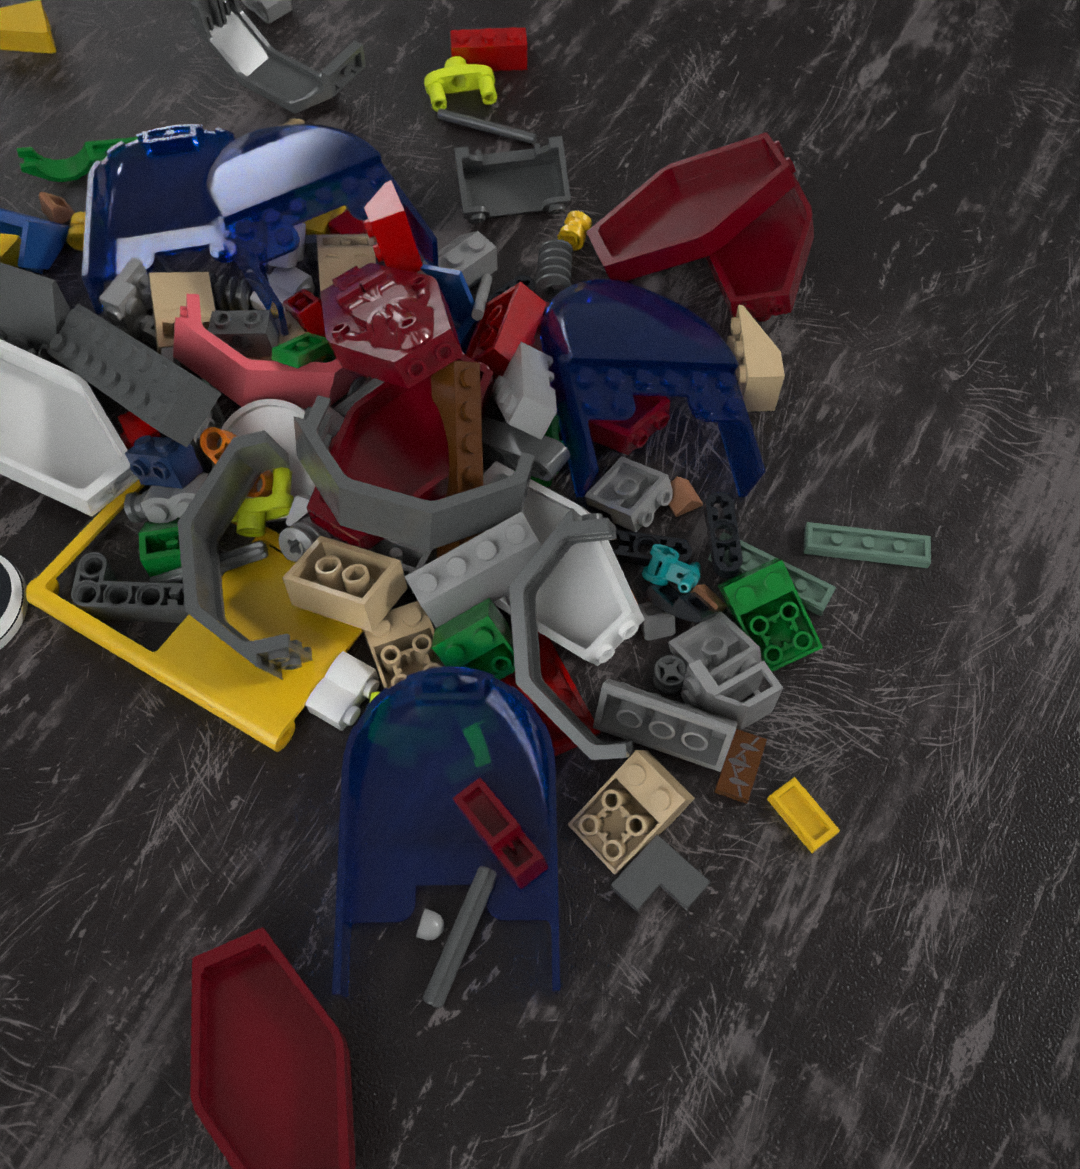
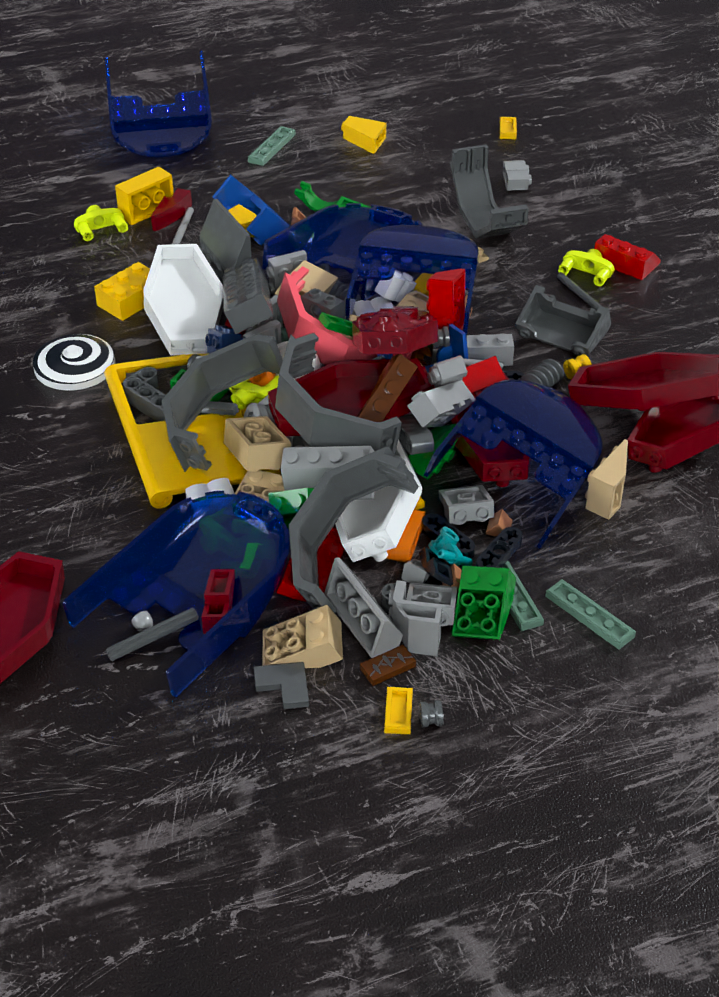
camera: 40 degrees right, 20 degrees down
none -> dark grey wheel [419,700,443,728]
none -> light grey brick [427,355,468,388]

